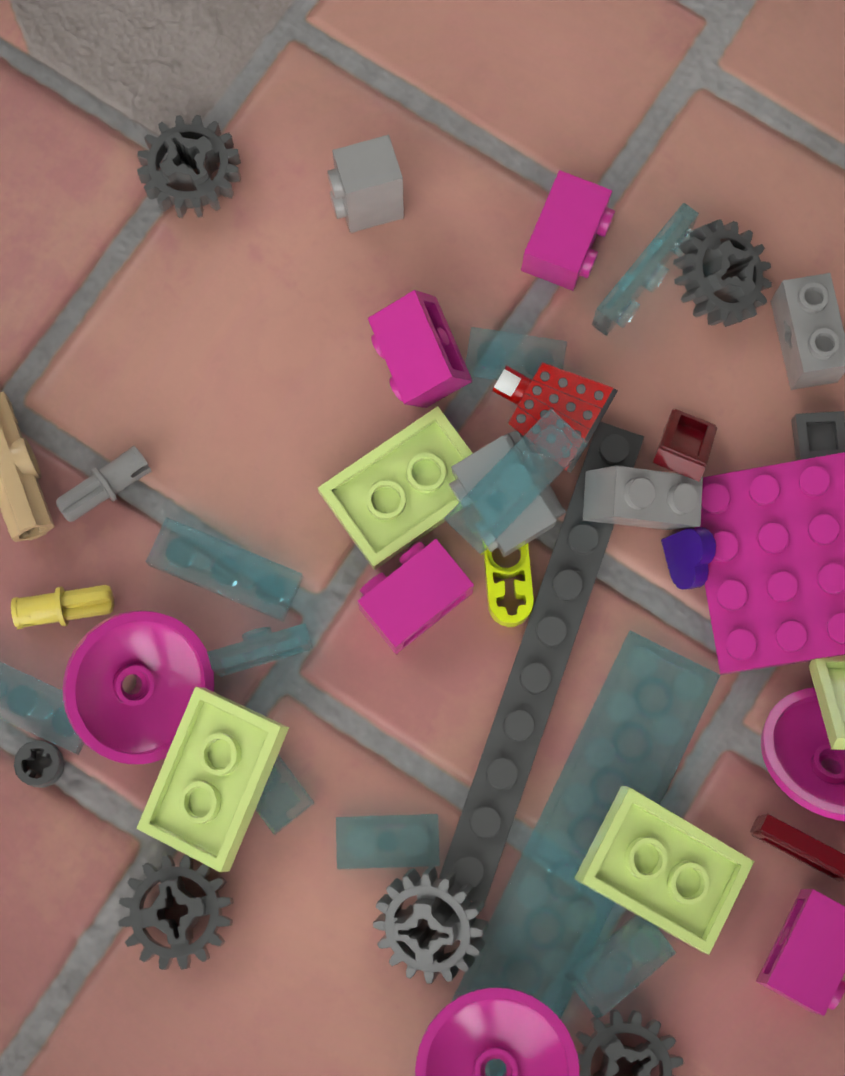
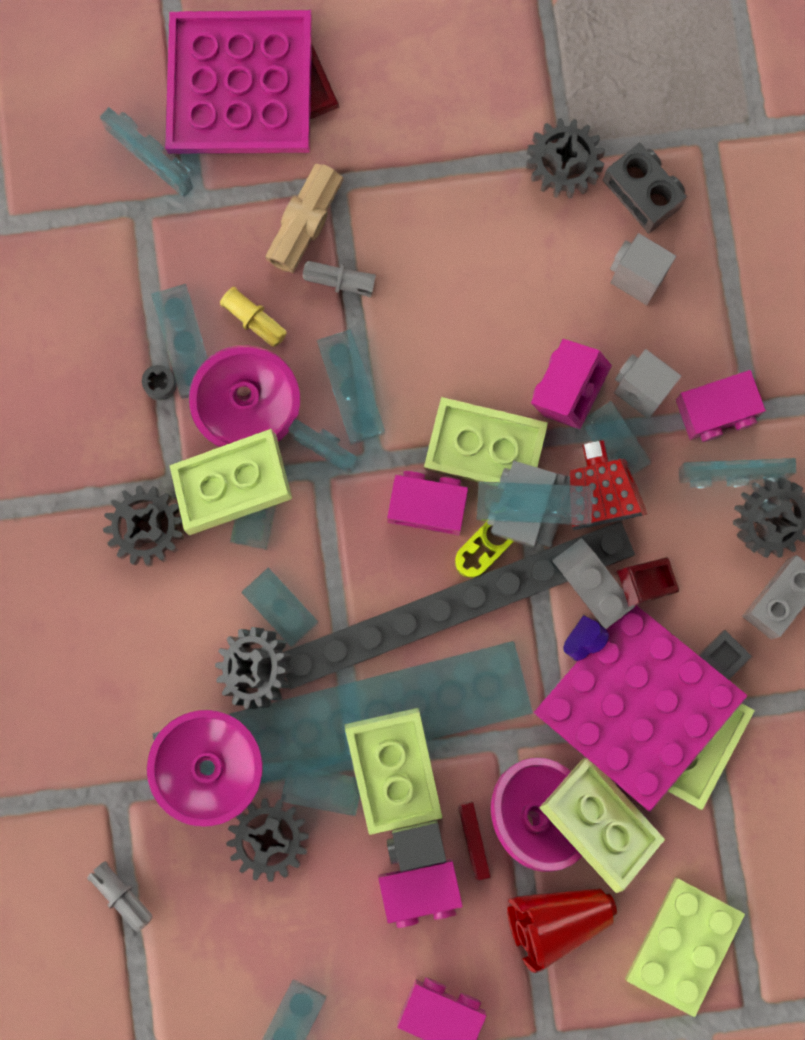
camera: 50 degrees right, 5 degrees up
none -> dark grey brick [386,820,446,872]
none -> dark grey brick [603,143,687,234]
none -> light grey brick [614,349,681,419]

